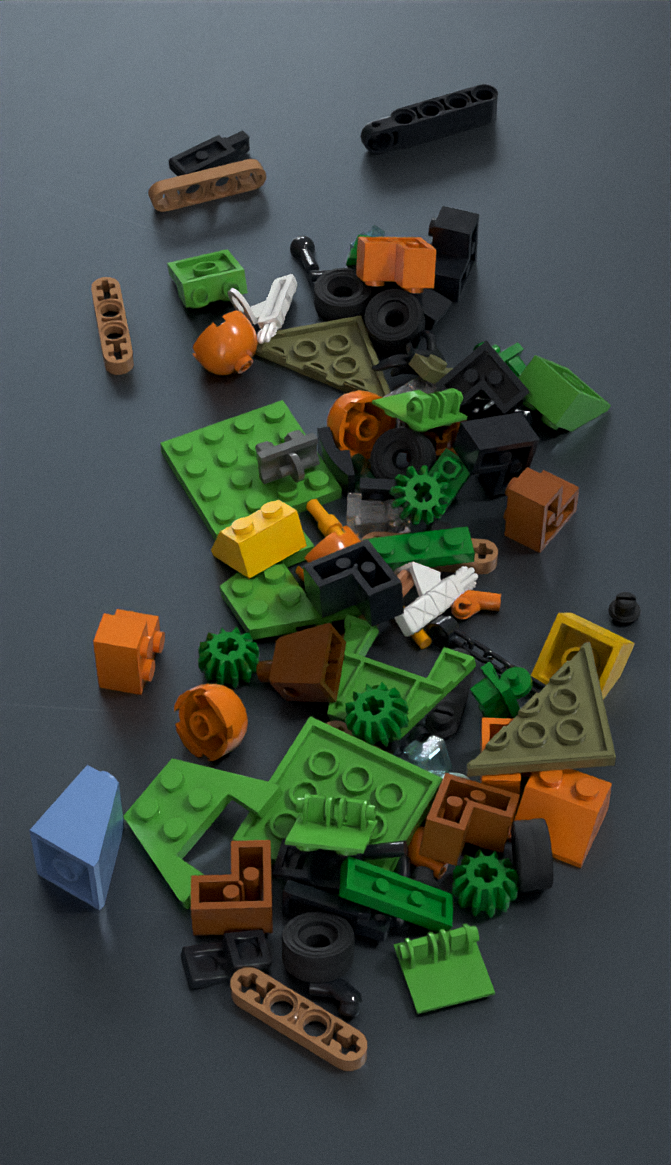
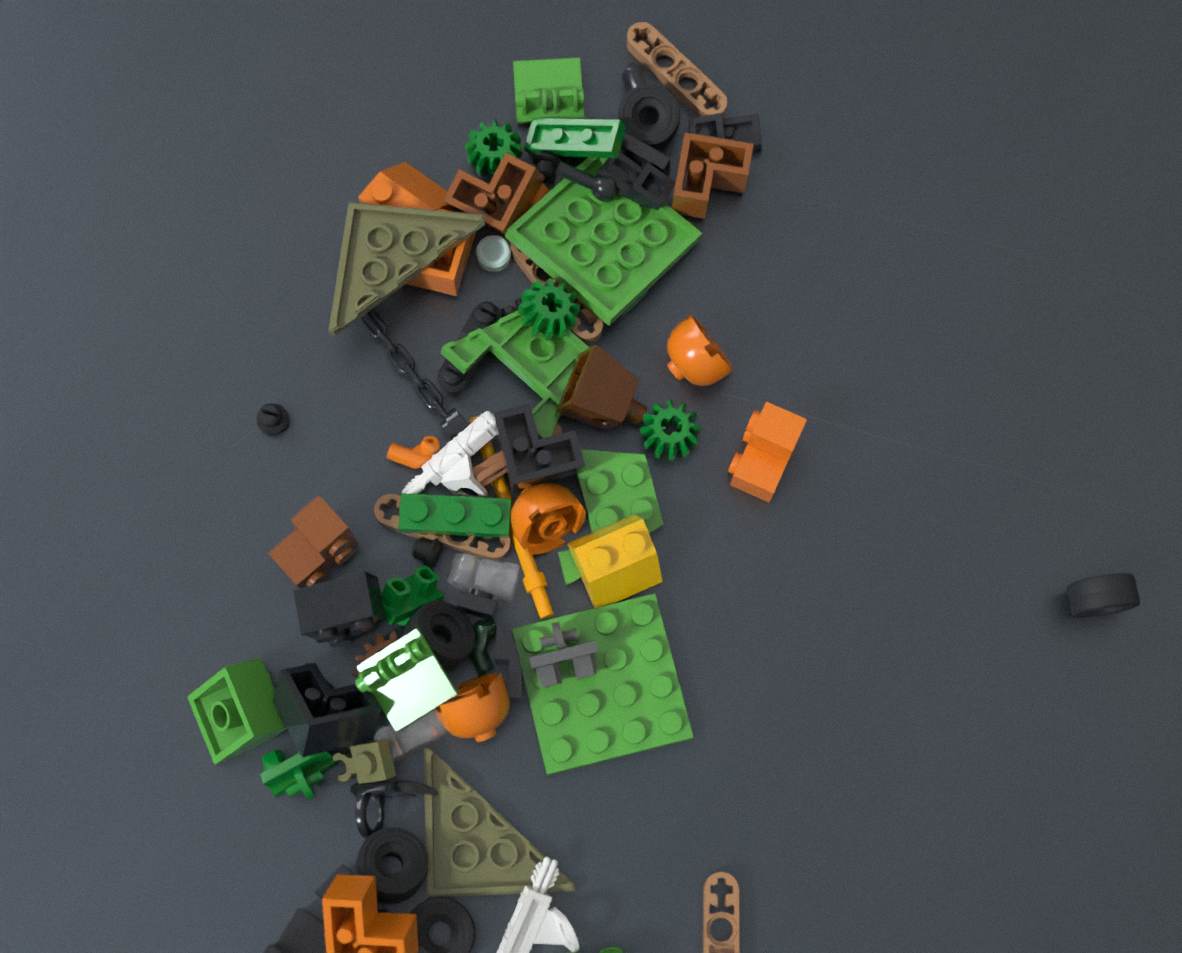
camera: 170 degrees left, 25 degrees up
medium blue slope [30,765,124,910] -> none
bright green wing [123,758,283,909] -> none
orange cylinder [192,311,258,375] -> none
bright green hinge [285,794,378,856] -> none
green gear [389,465,450,526] -> none
clear light blue tile [404,735,452,777] -> none
green hips [470,661,533,719] -> none
black tyre [511,818,554,892] -> none
yellow slope [531,612,635,700] -> none

